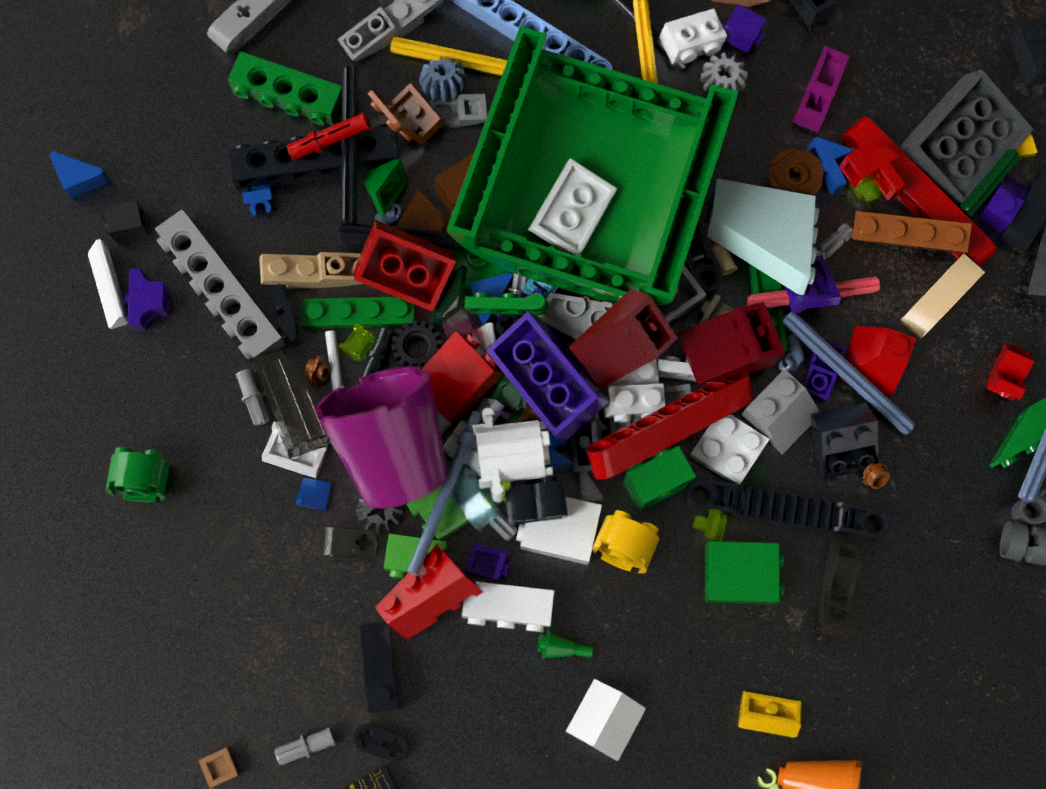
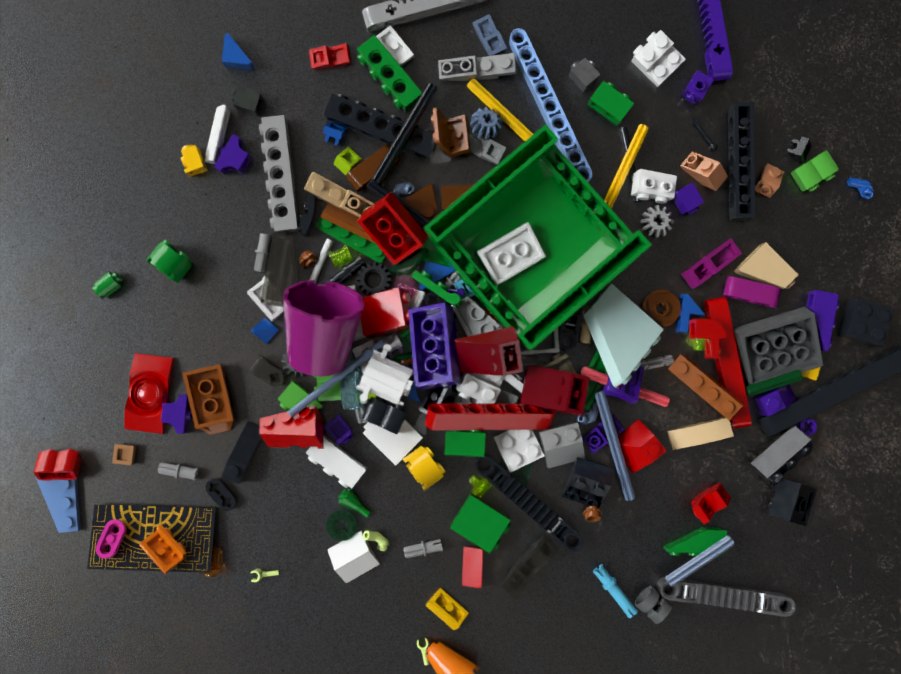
camera: 25 degrees right, 10 degrees up
red pin [287,112,371,161] -> none
green slope [360,159,409,216] -> none
none -> green brick [92,271,123,299]
none -> red slope [124,353,174,434]
none -> dark purple brick [161,394,193,434]
none -> yellow brick [181,145,208,177]
none -> dark orange slope [182,364,234,435]
none -> red slope [309,43,352,69]
none -> dark orange tile [321,203,373,242]
none -> clear green gear [326,510,357,541]
none -> lime slope [334,147,362,175]
none -> reddish brown beam [346,144,401,192]
none -> yellowish green arm [363,531,389,551]
none -> white plate [376,25,414,67]
none -> light grey axle [404,539,443,558]
none -> slope [462,546,483,588]
none -> medium azure pin [593,564,638,618]
none -> magenta beam [723,277,781,308]
none -> tan slope [734,242,798,289]
none -> dark purple slope [806,290,840,352]

